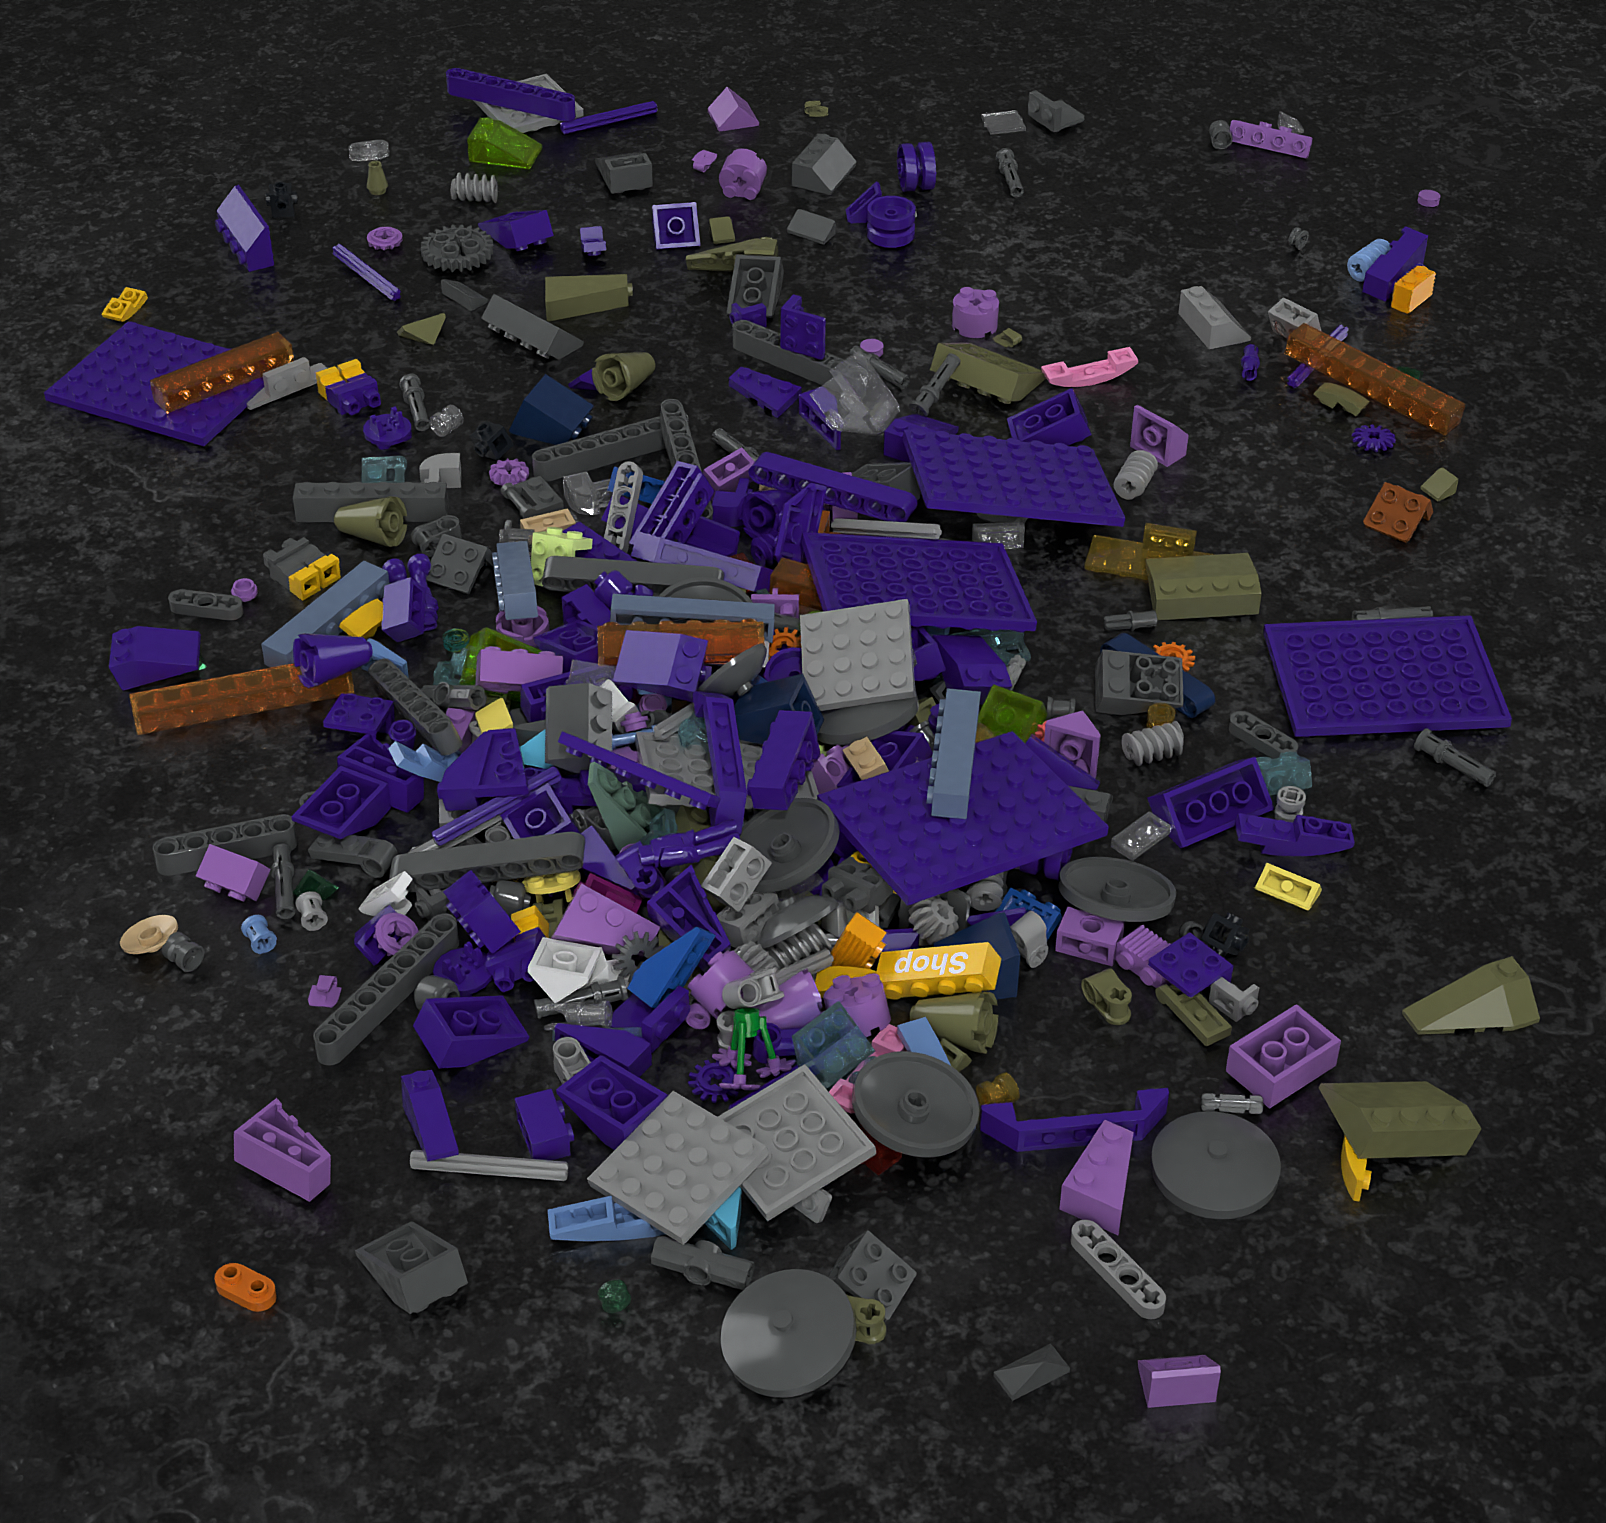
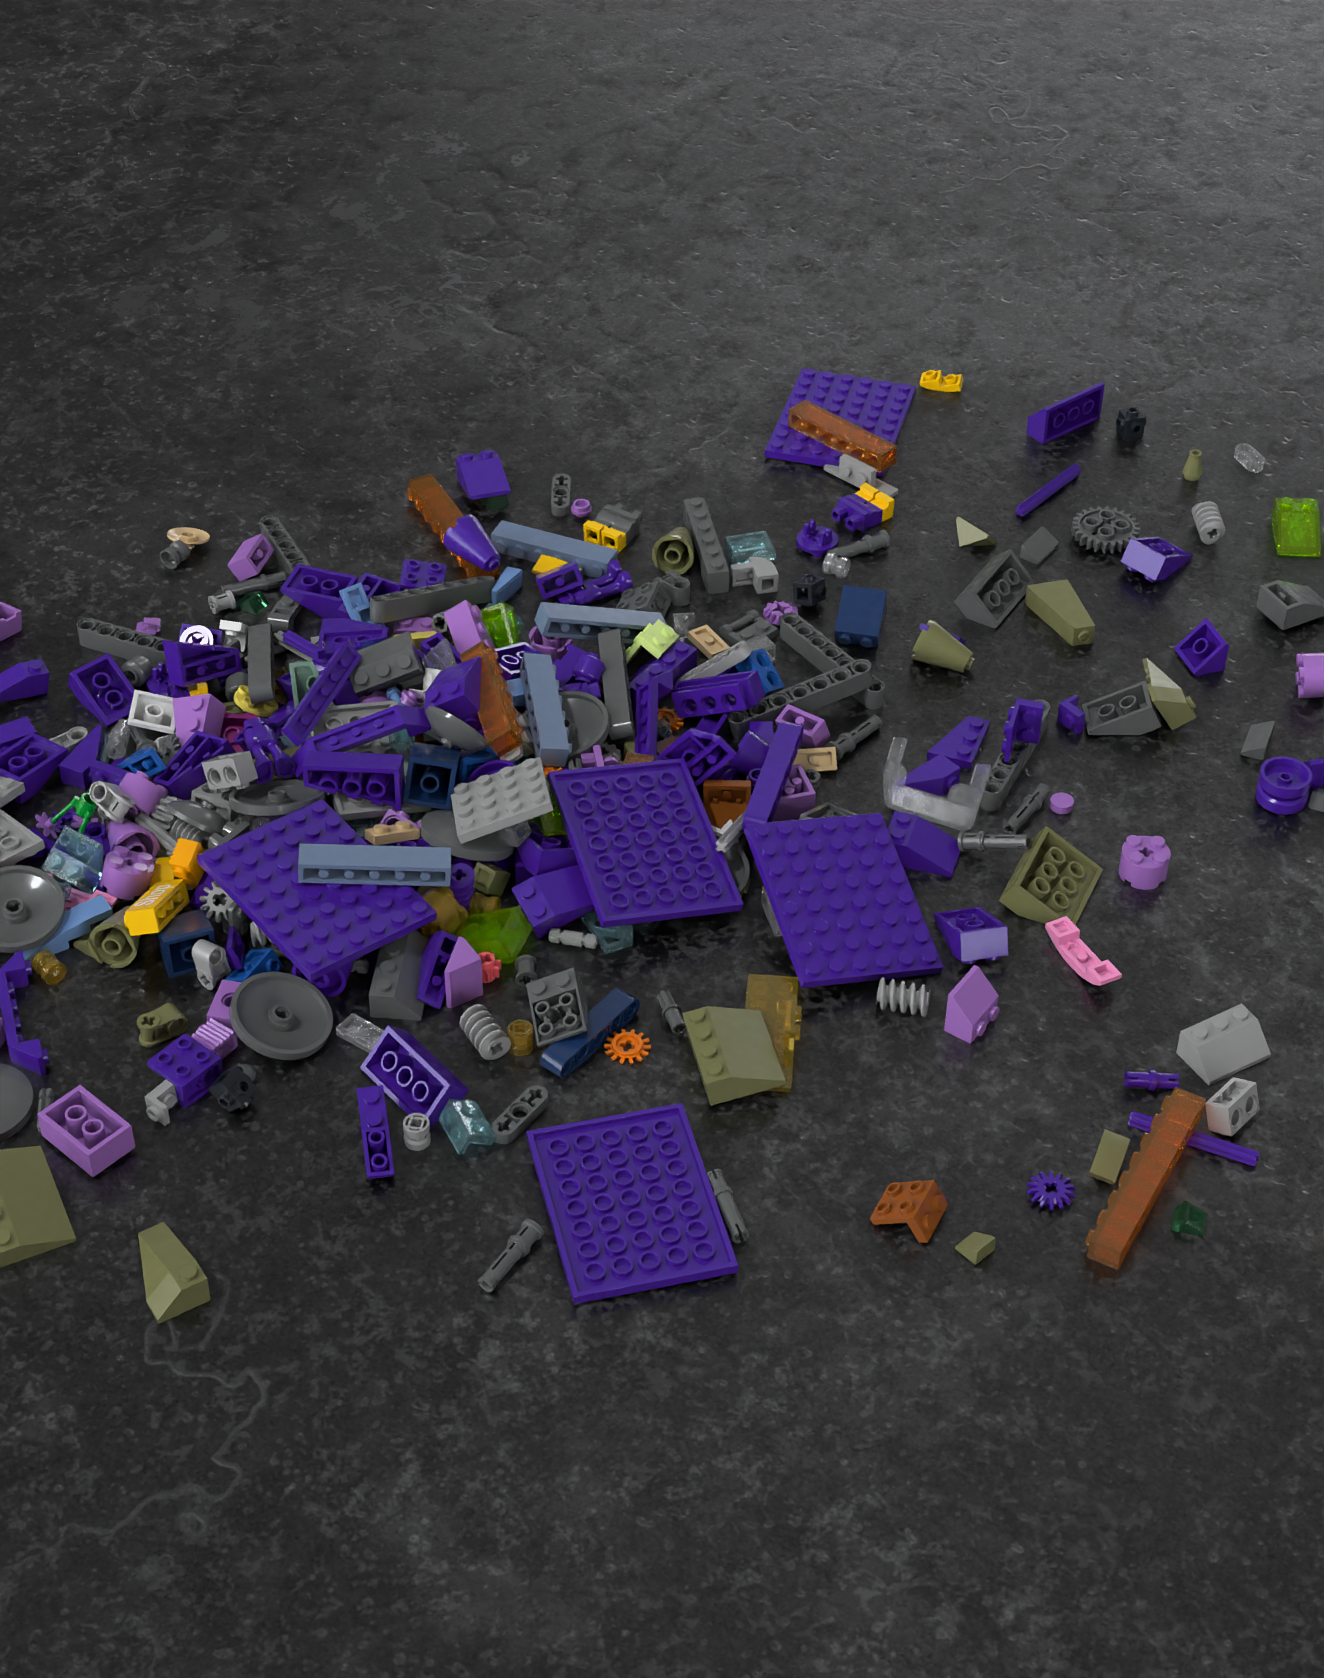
camera: 80 degrees right, 0 degrees up
medium blue bush [241,915,277,954] -> none
medium lavender gear [367,227,403,251] -> none
dark purple bracket [580,226,606,256] -> none
olive slope [709,216,735,244] -> none
olive piece [992,328,1022,348] -> none
olive plate [1155,984,1232,1046] -> none
light yellow slope [1255,863,1322,911] -> none

